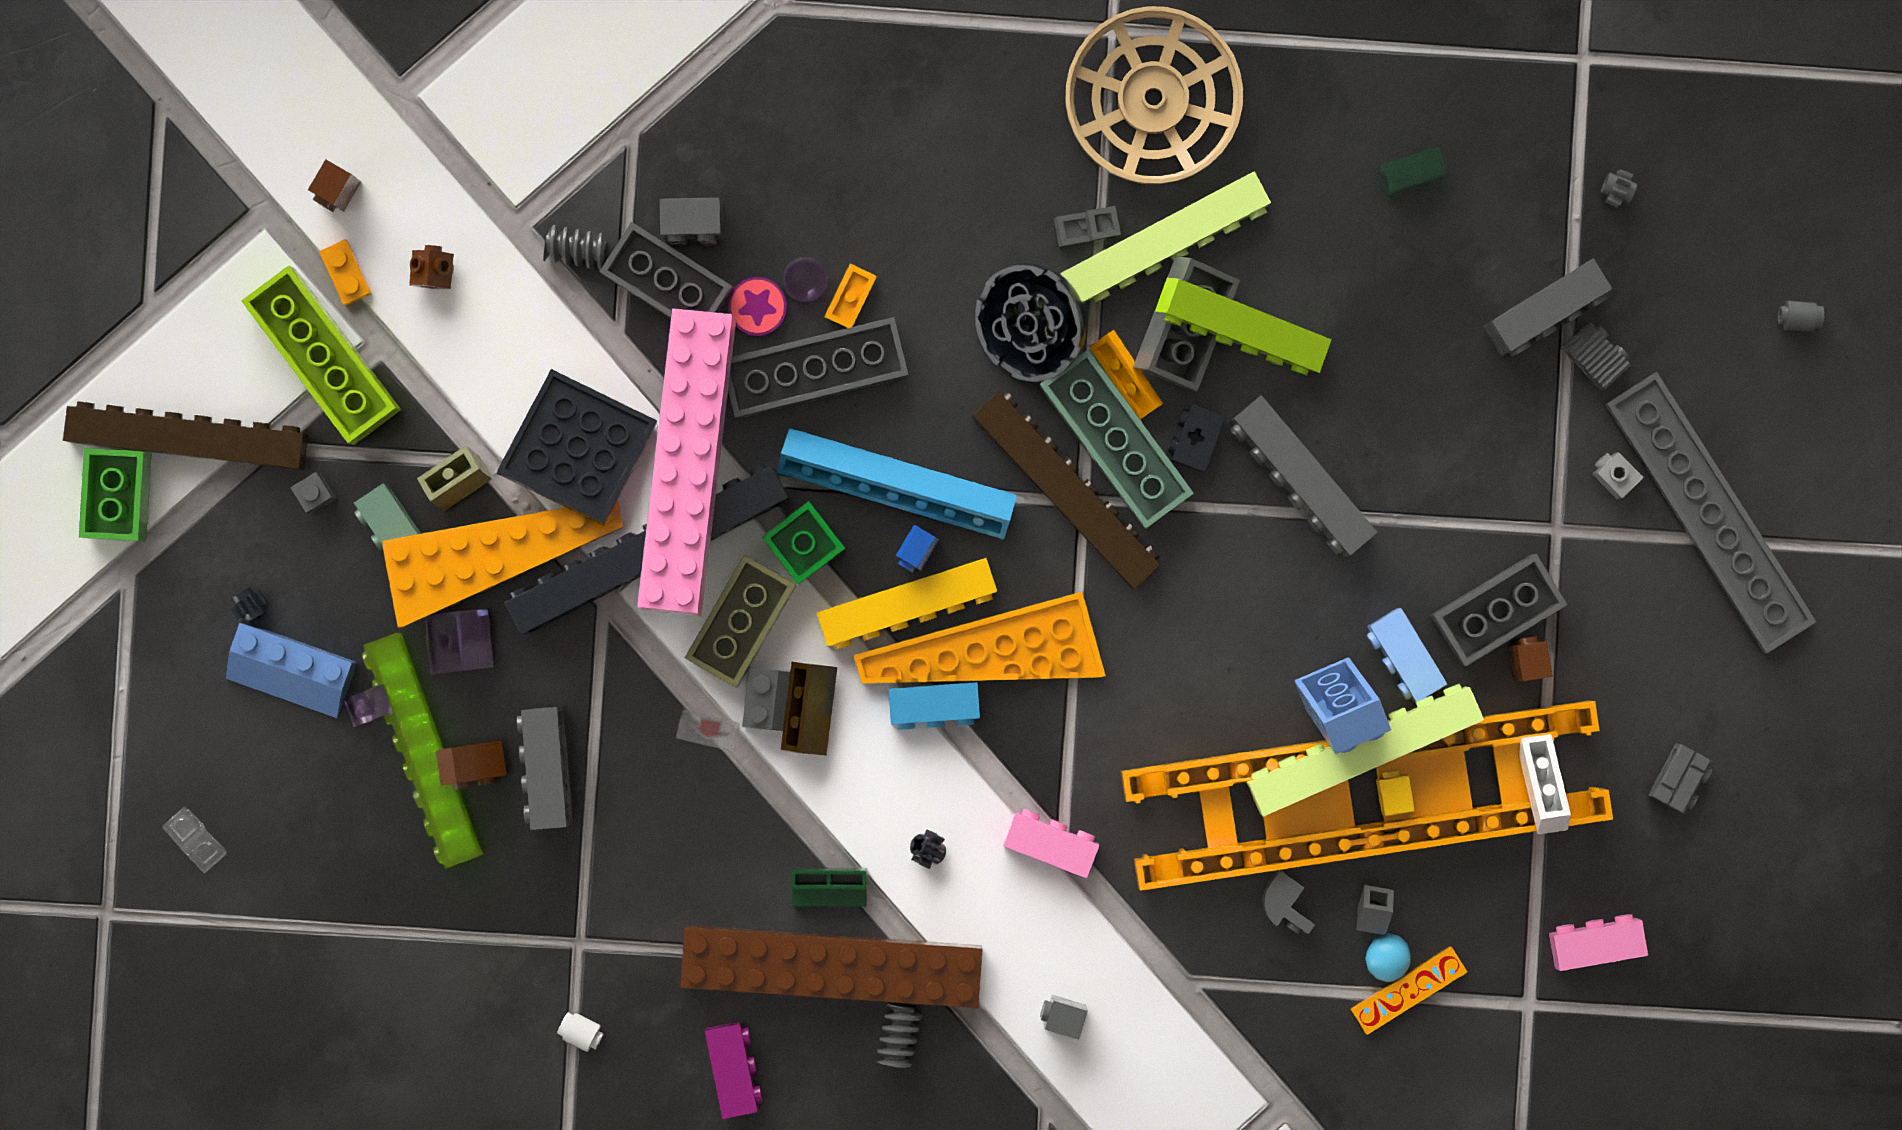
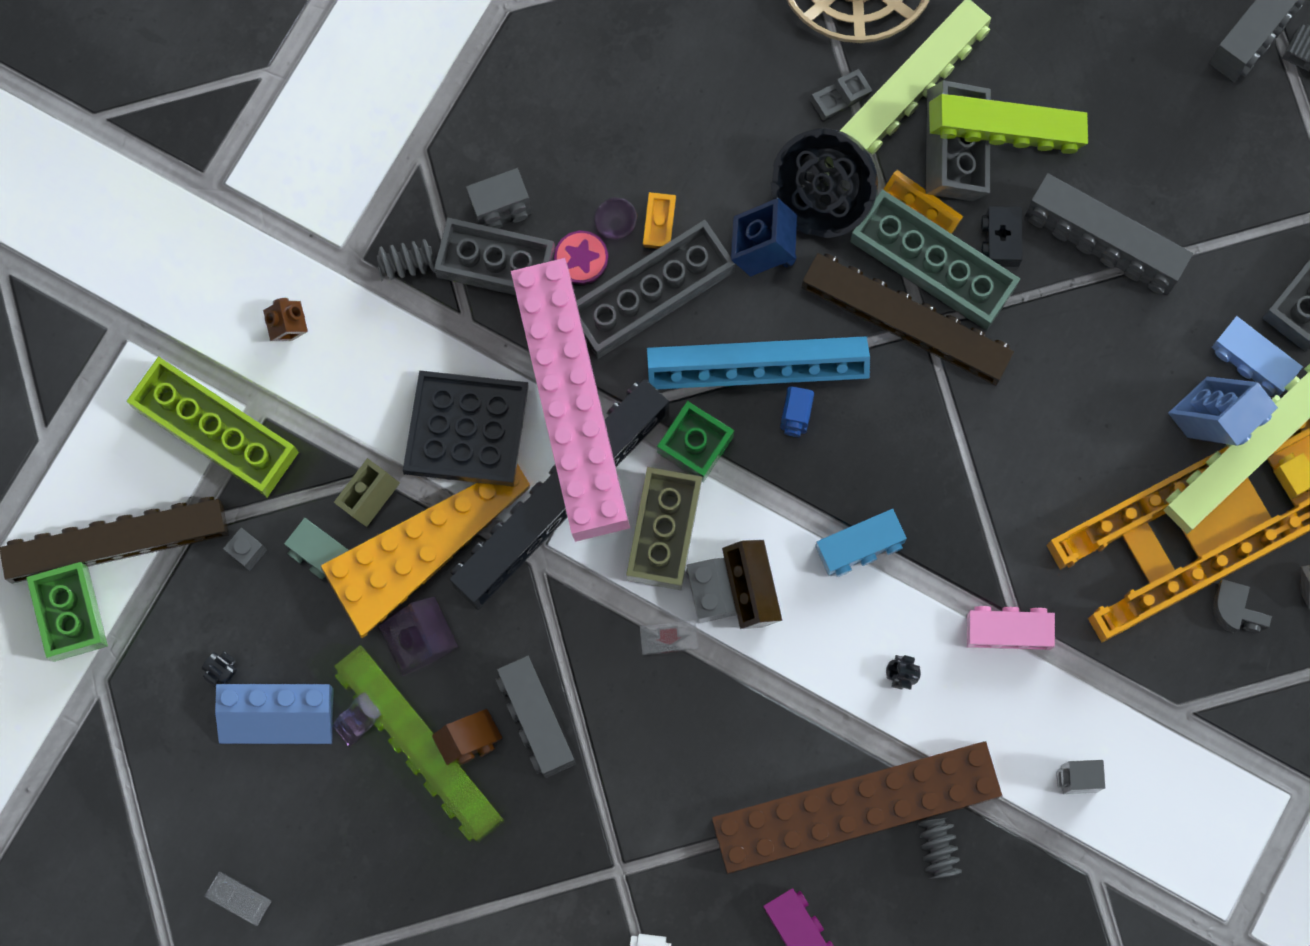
camera: 20 degrees left, 10 degrees down
reddish brown brick [308,159,361,212] -> none
light orange plate [319,239,372,306] -> none
dark green piece [791,868,867,907] -> none
yellow brick [816,558,997,650] -> none
light orange wing [854,592,1106,684] -> none
none -> dark blue brick [731,198,797,277]

